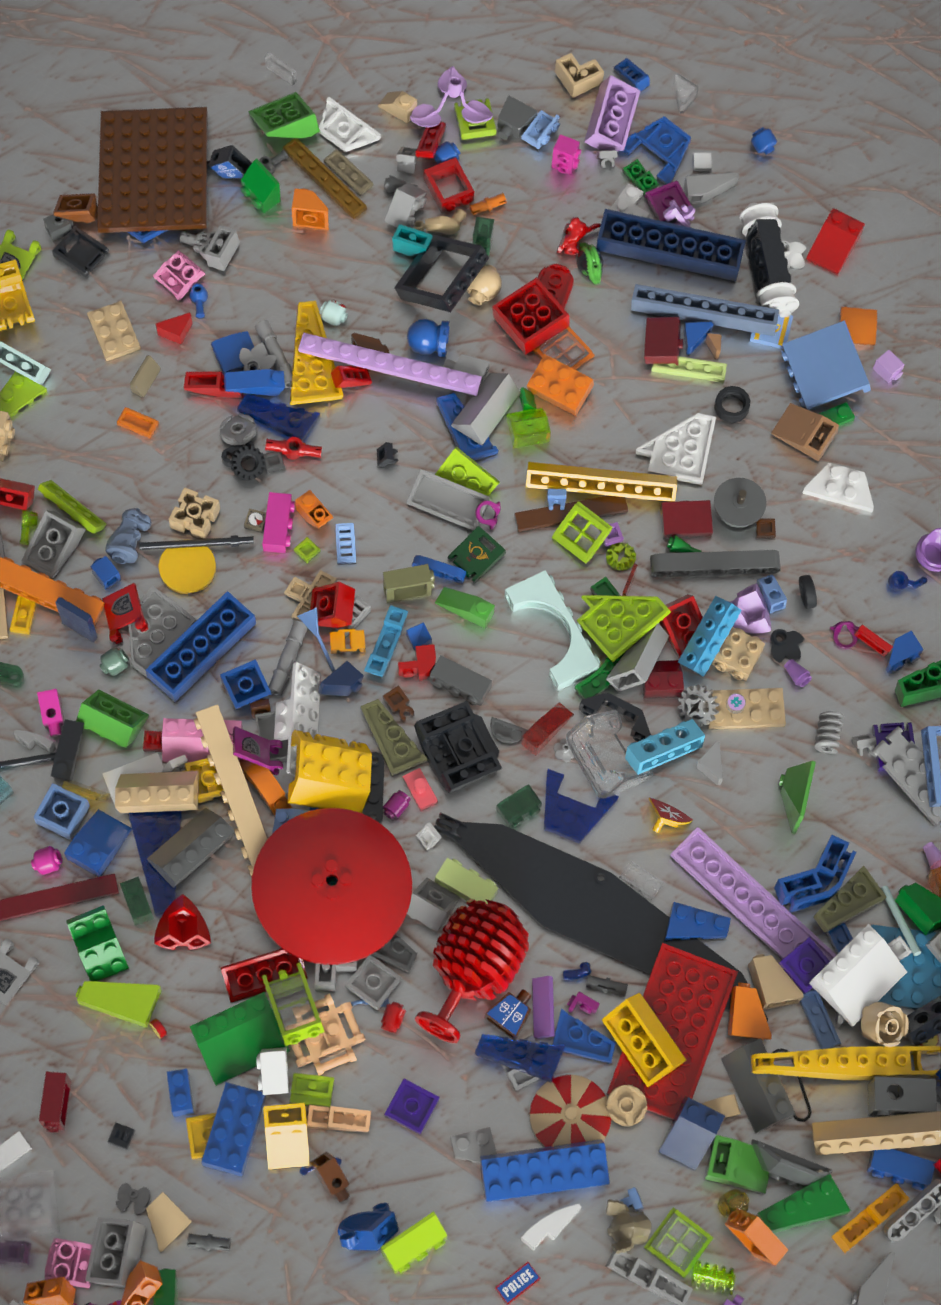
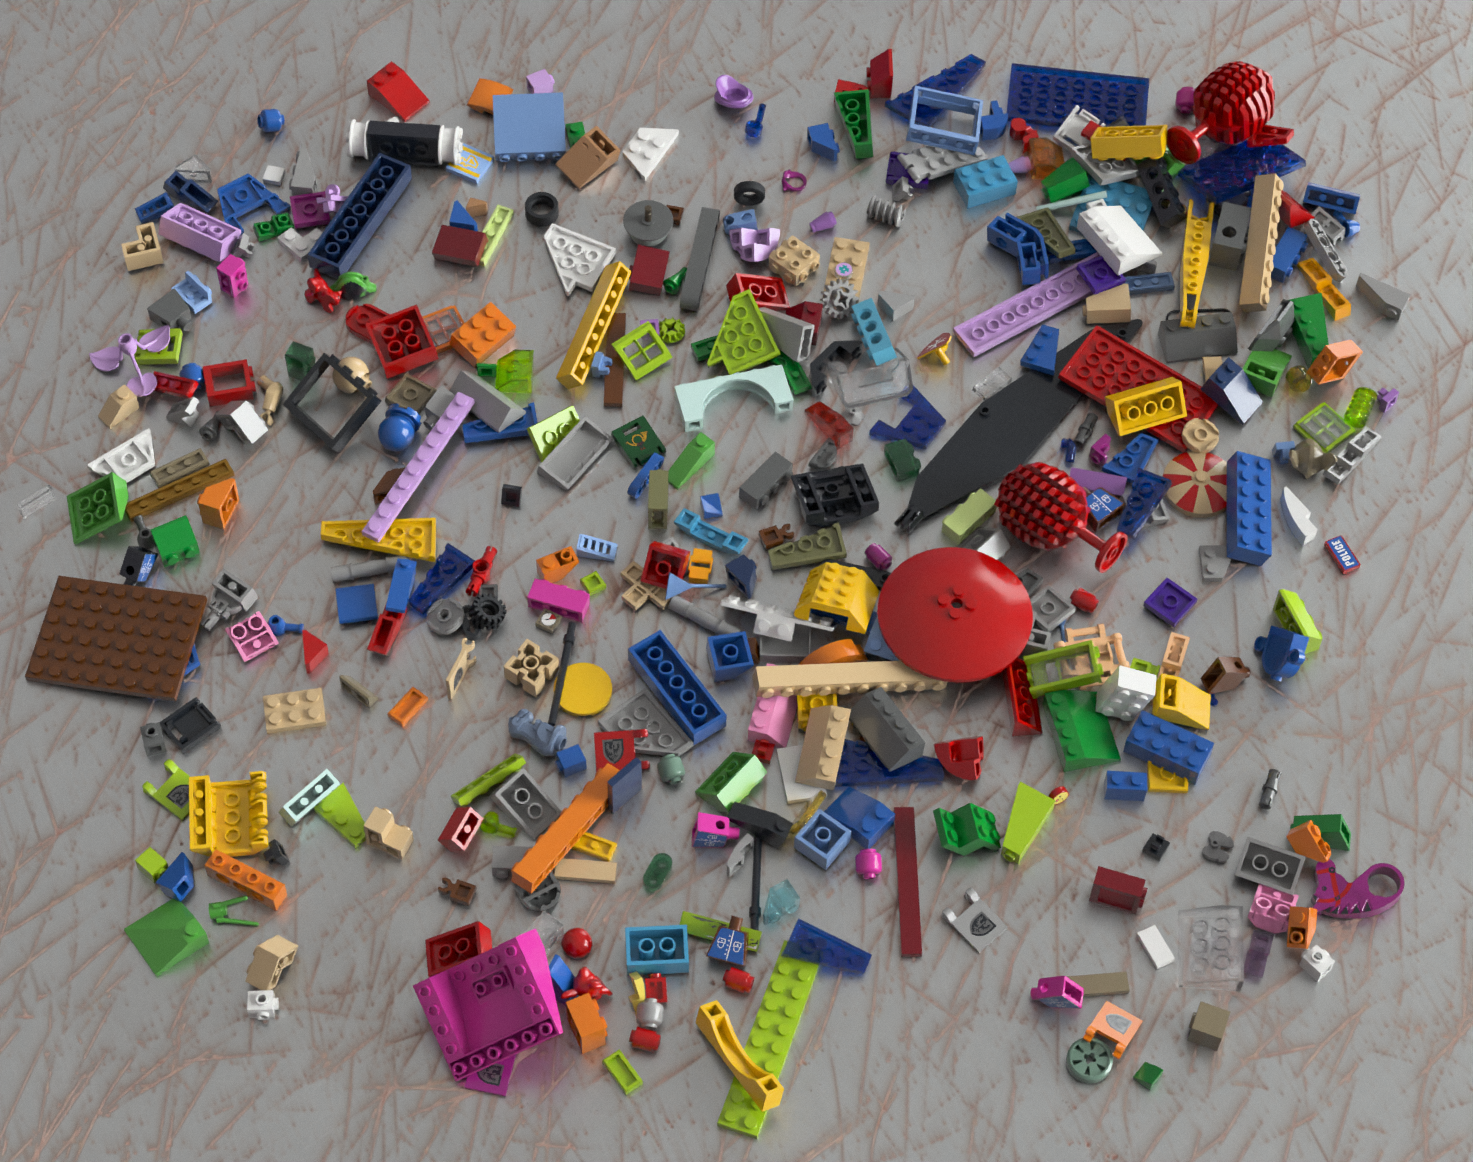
camera: 75 degrees left, 10 degrees down
dark orange slope [53,193,98,223] -> none
clear green brick [120,876,154,926] -> none
tan slope [145,1192,192,1253] -> none
white tile [162,755,188,772] -> none
magenta flag [233,726,283,775] -> none
light grey plate [239,343,276,371] -> none
light aqua head [320,299,348,326] -> none
red slope [331,365,372,388] -> none
teal slope [392,224,433,256] -> none
red brick [398,644,436,681] -> none
coral tile [402,768,438,811] -> none
white tile [416,822,442,850] -> none
orange pin [469,193,507,216] -> none
magenta piece [475,500,501,530] -> none
clear red piece [622,563,638,596] -> none
sand blue brick [631,284,779,336] -> none
dark azure brick [678,596,742,677] -> none
orange slope [727,983,772,1040] -> none
black plate [770,629,805,663] -> none
bright green slope [778,761,816,834] -> none
red tile [854,624,893,657] -> none
tan brick [861,1002,909,1047] -> none
none -> dark blue slope [163,171,218,214]
none -> dark tan tile [385,373,437,414]
none -> tan flag [446,637,477,701]
none -> dark azure brick [953,155,1018,209]

